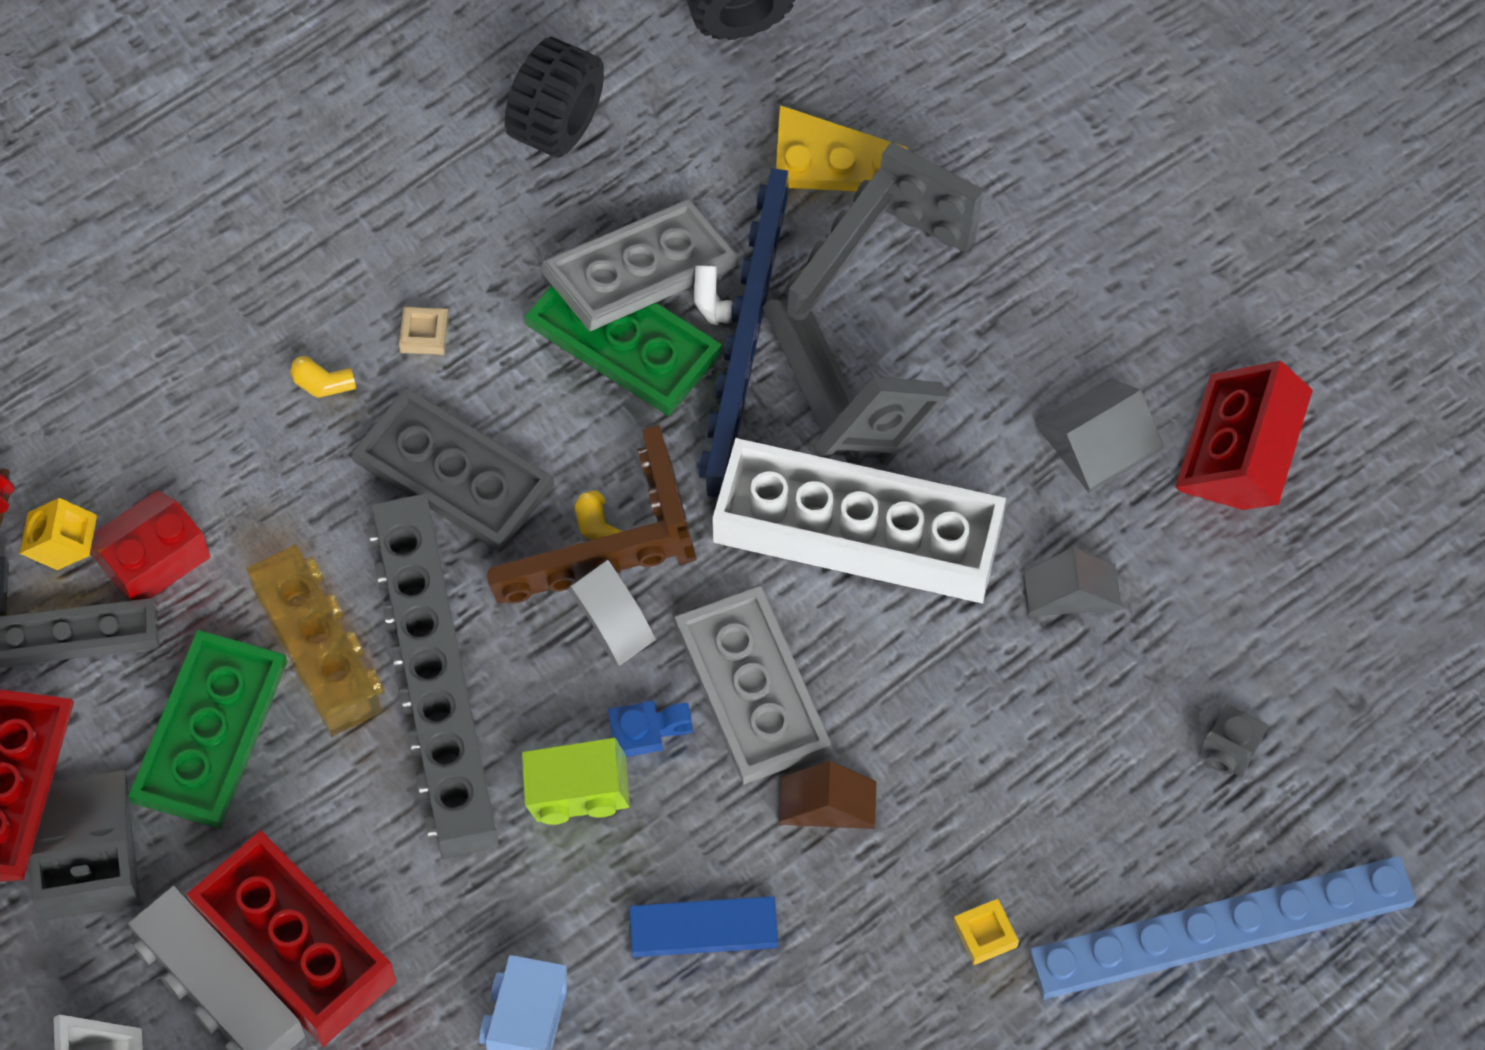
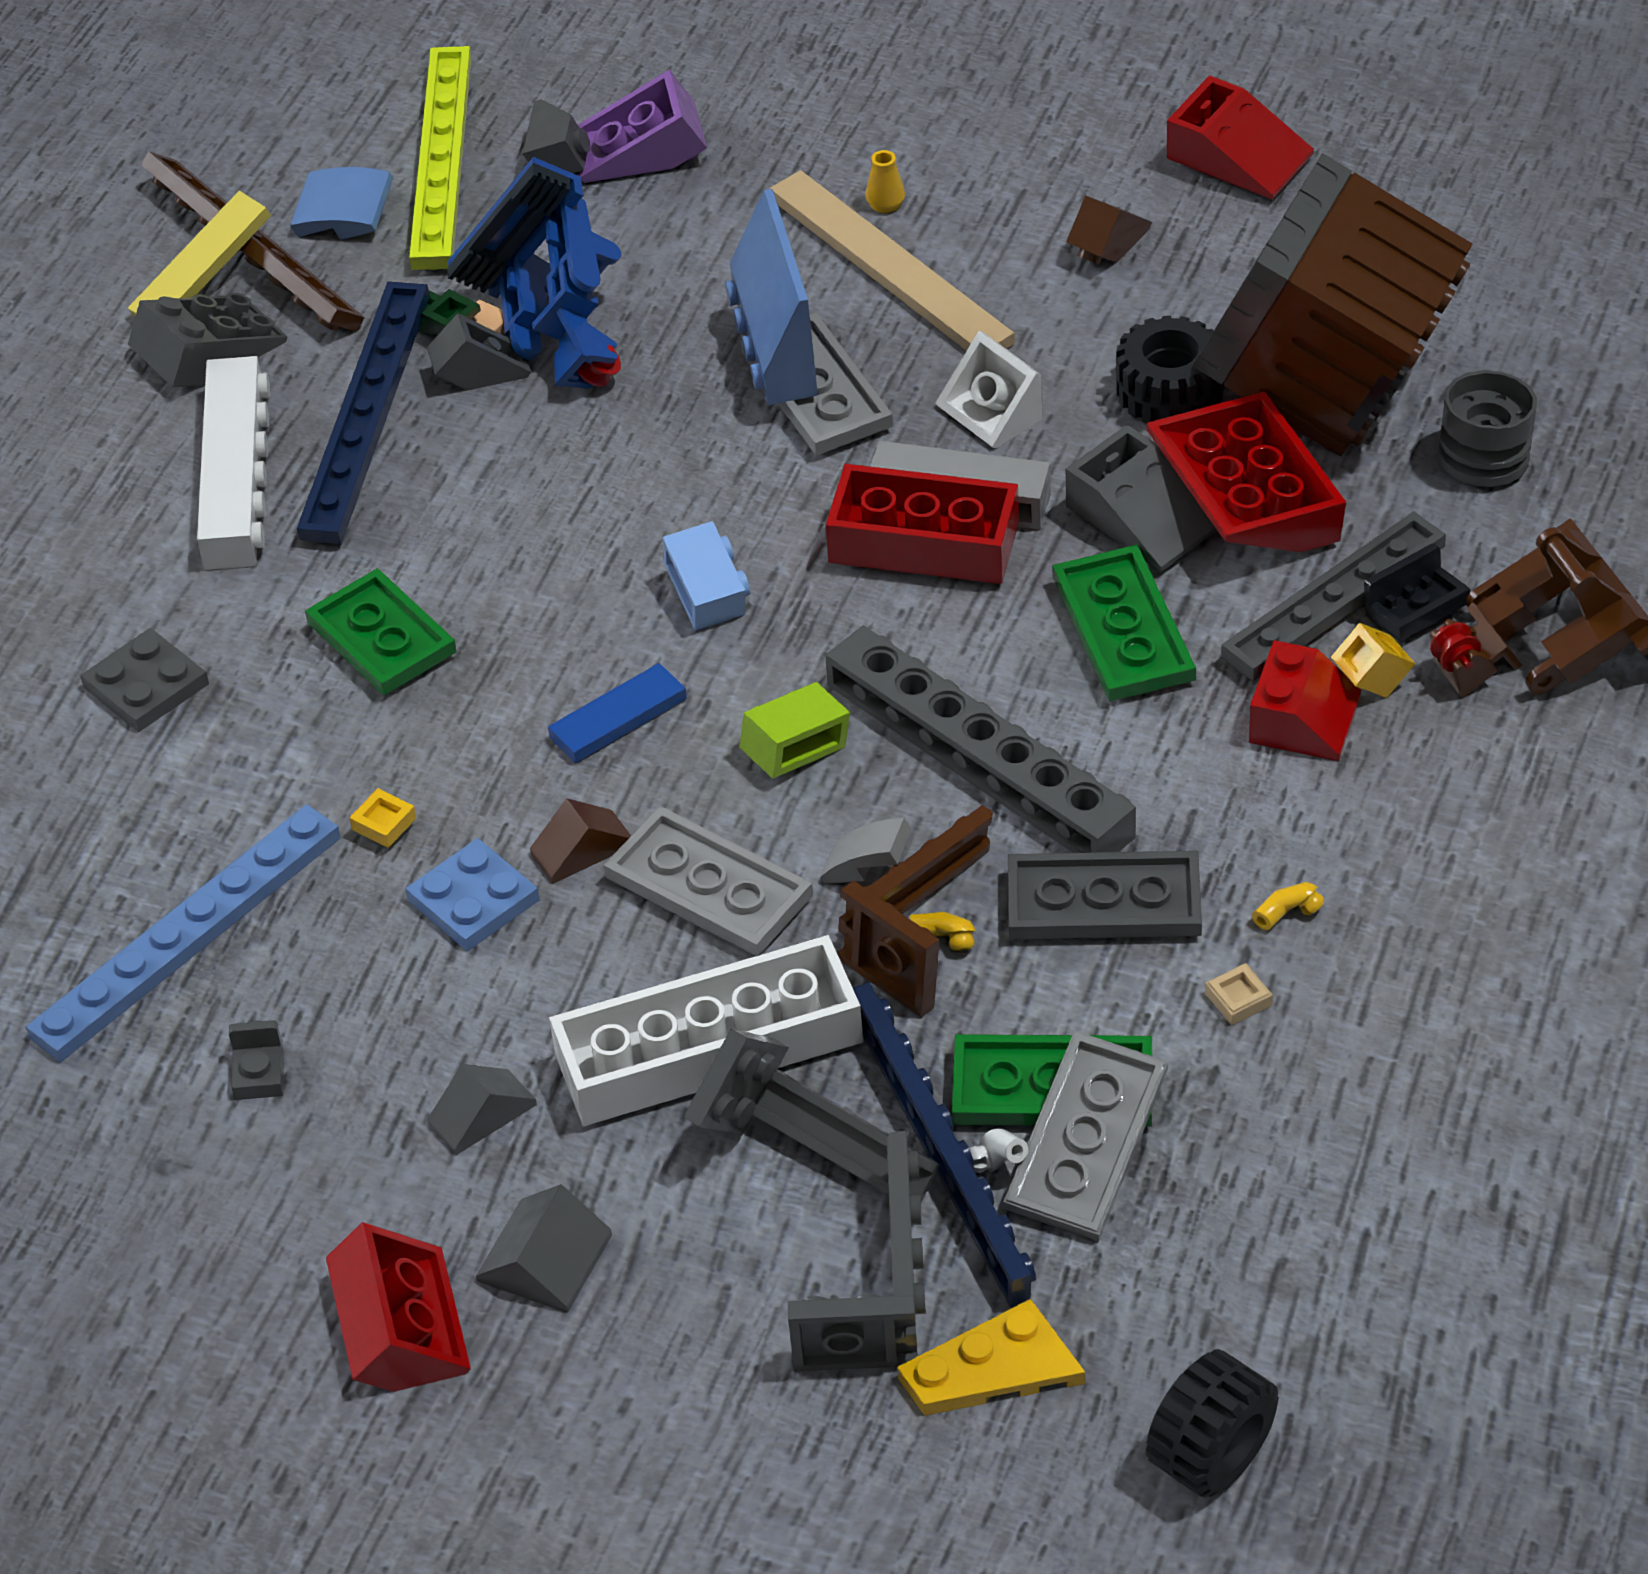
camera: 150 degrees right, 15 degrees down
clear yellow brick [246,544,385,737] -> none
black tyre [505,36,604,158] -> none
blue plate [608,700,694,757] -> none
none -> medium blue plate [405,838,540,952]

